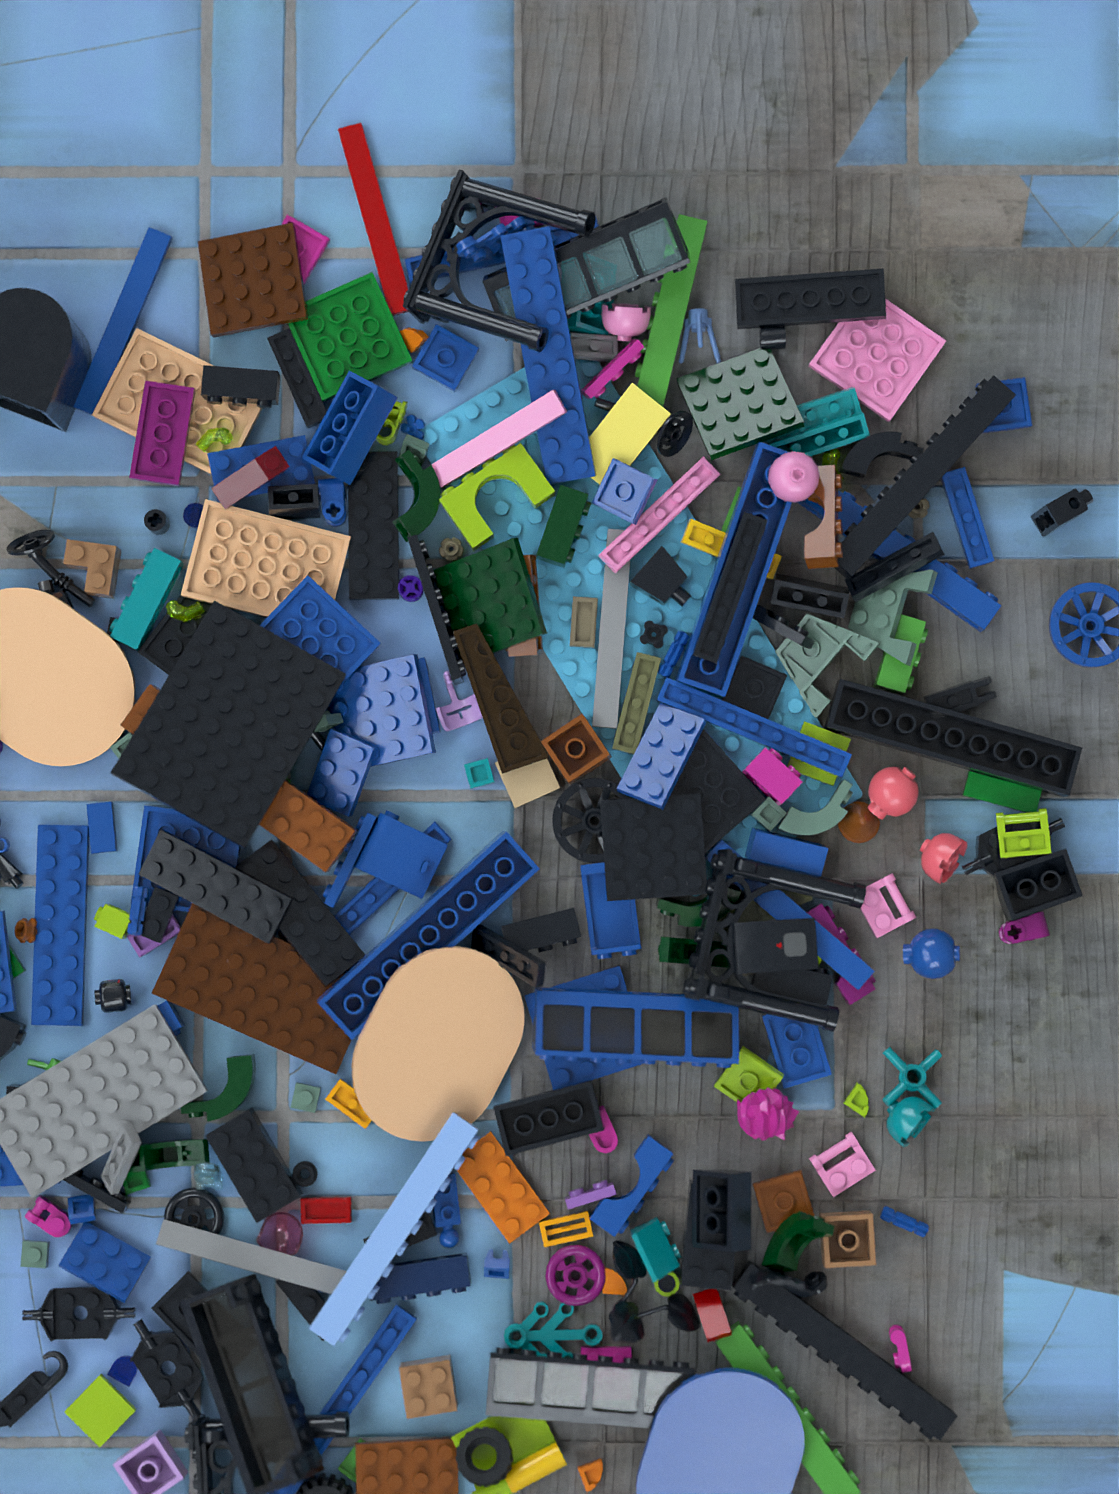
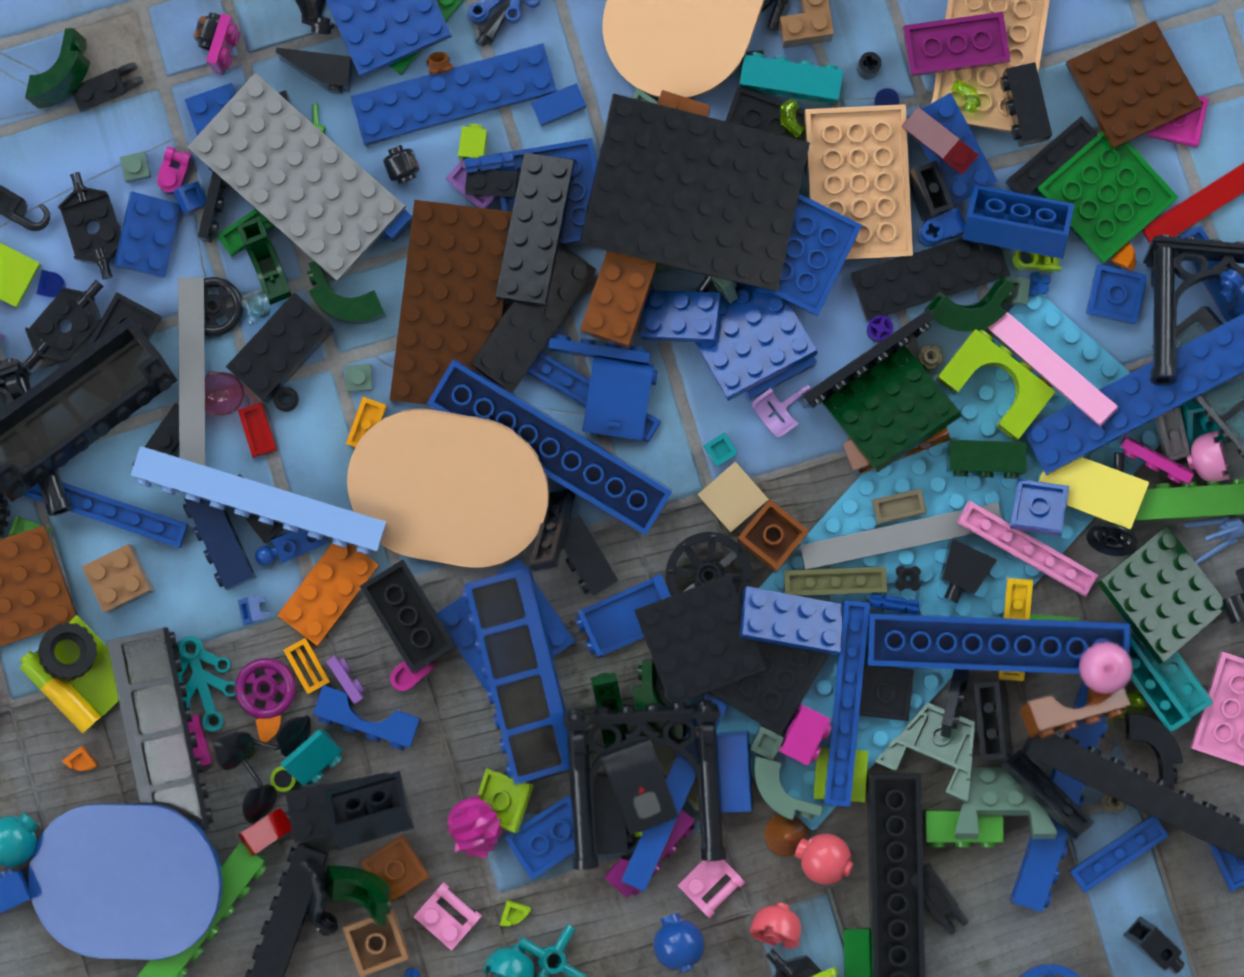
camera: 70 degrees right, 0 degrees up
light grey tile [101,1123,141,1194] -> none
dark brown wing [453,623,549,774] -> none
black plate [692,512,768,664] -> none

